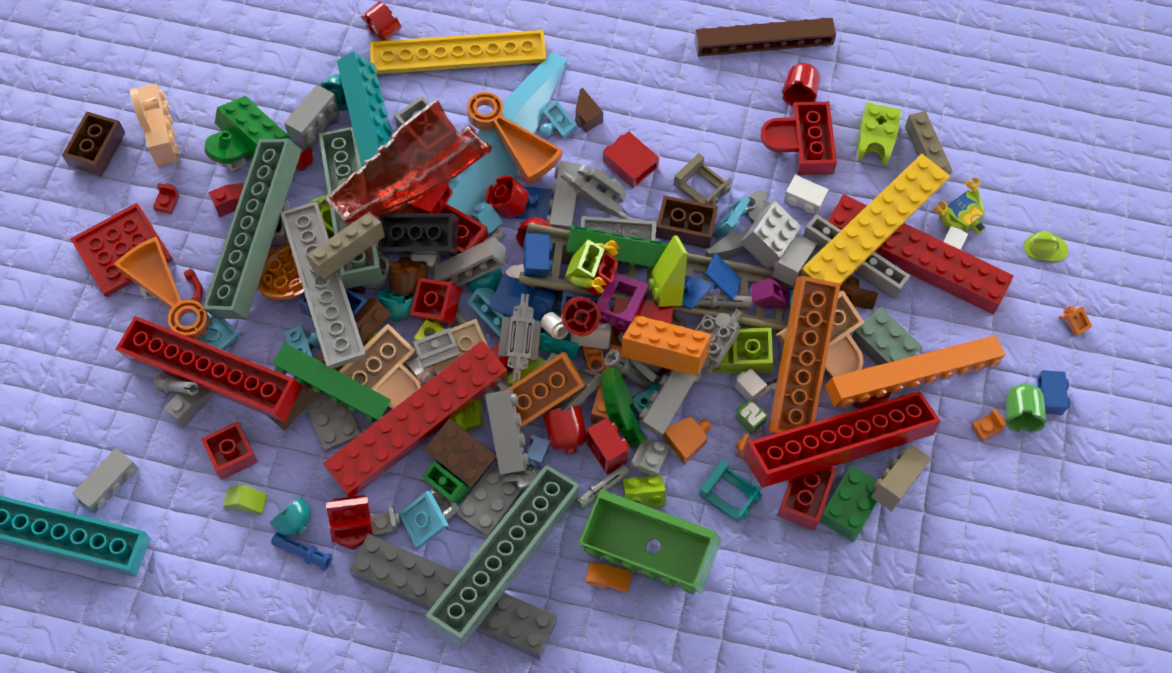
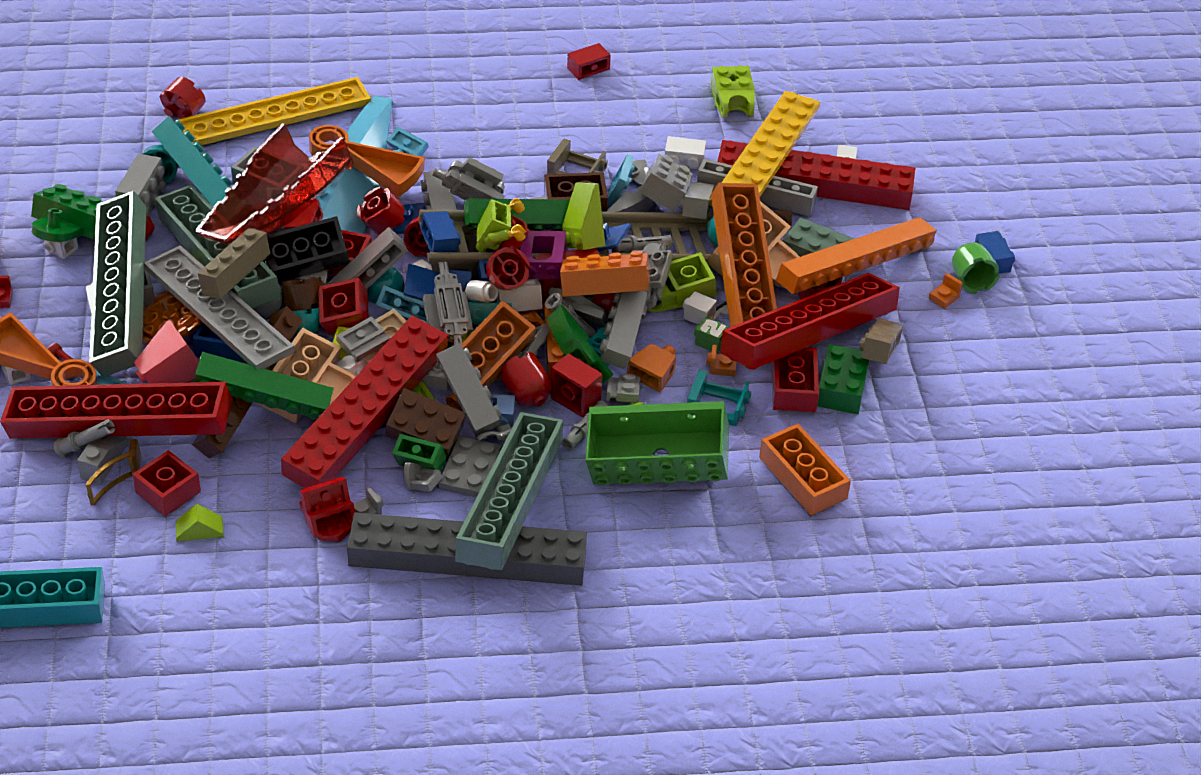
camera: 20 degrees left, 20 degrees down
light grey brick [72,448,138,513] -> none
red slope [208,183,244,217] -> none
teal cylinder [270,497,311,536] -> none
blue pin [271,533,333,571] -> none
light grey plate [306,392,361,453] -> none
medium azure plate [398,491,449,548] -> none
medium azure brick [470,202,503,234] -> none
reddish brown slope [575,88,603,132] -> none
orange slope [585,562,632,593] -> none
red brick [603,131,660,188] -> none
reddish brown brick [694,18,836,57] -> none
blue piece [705,253,742,301] -> none
magenta slope [750,278,790,309] -> none
red brick [760,101,837,175] -> none
red cylinder [782,63,821,107] -> none
dark tan brick [905,111,952,175] -> none
torso [933,177,986,235] -> none
lime piece [1024,231,1069,262] -> none
orange bracket [1058,306,1093,336] -> none
none -> pearl gold piece [86,439,141,505]
none -> coral slope [134,320,199,384]
none -> red brick [567,43,611,80]
none -> orange brick [759,423,851,515]

